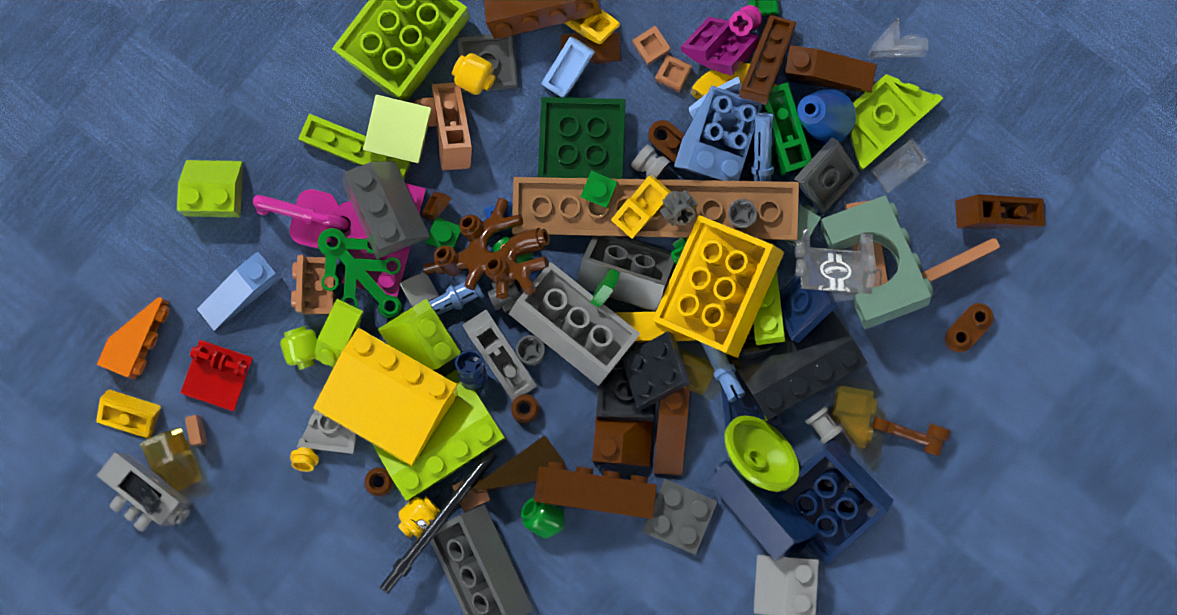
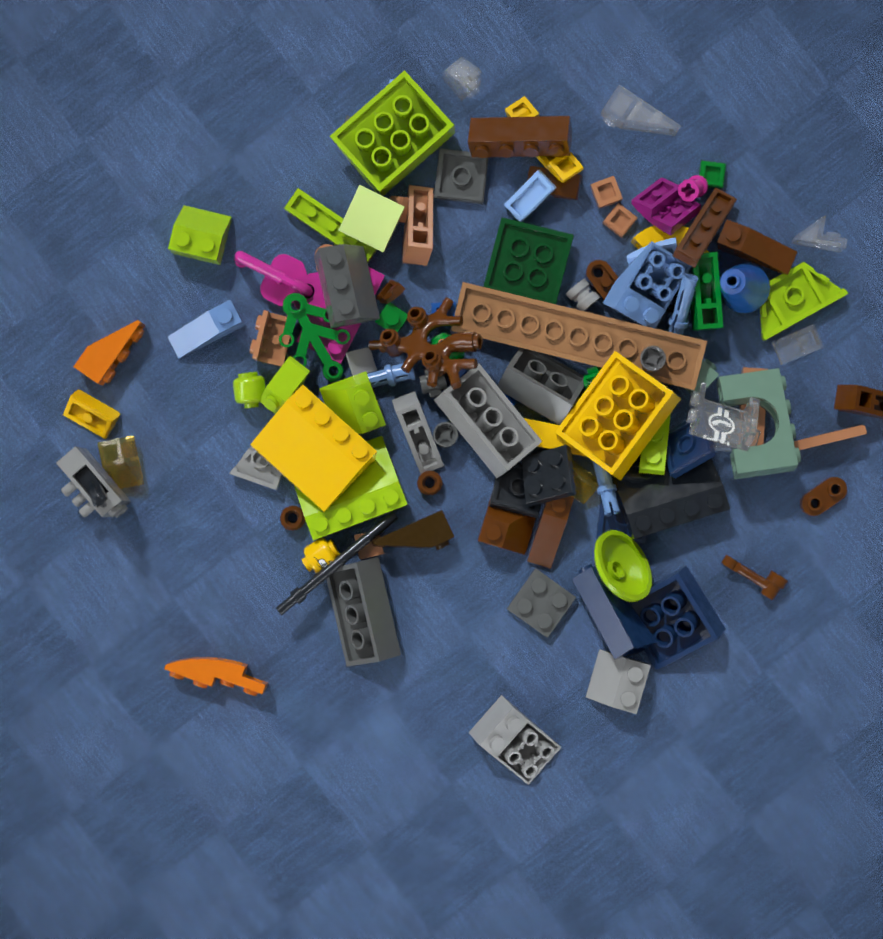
camera: 10 degrees right, 5 degrees up
red hinge [180,340,253,411] -> none
nougat tile [185,415,207,446] -> none
yellow plate [290,447,319,472] -> none
yellow head [452,53,496,95] -> none
dark blue wheel [455,350,487,390] -> none
green head [521,498,565,539] -> none
reddish brown brick [534,462,657,519] -> none
green plate [580,171,619,208] -> none
green tile [590,268,620,308] -> none
yellow slope [611,174,671,239] -> none
dark grey gear [660,190,698,226] -> none
dark grey tile [794,138,860,215] -> none
light grey bush [805,406,843,444] -> none
clear yellow slope [832,386,877,450] -> none

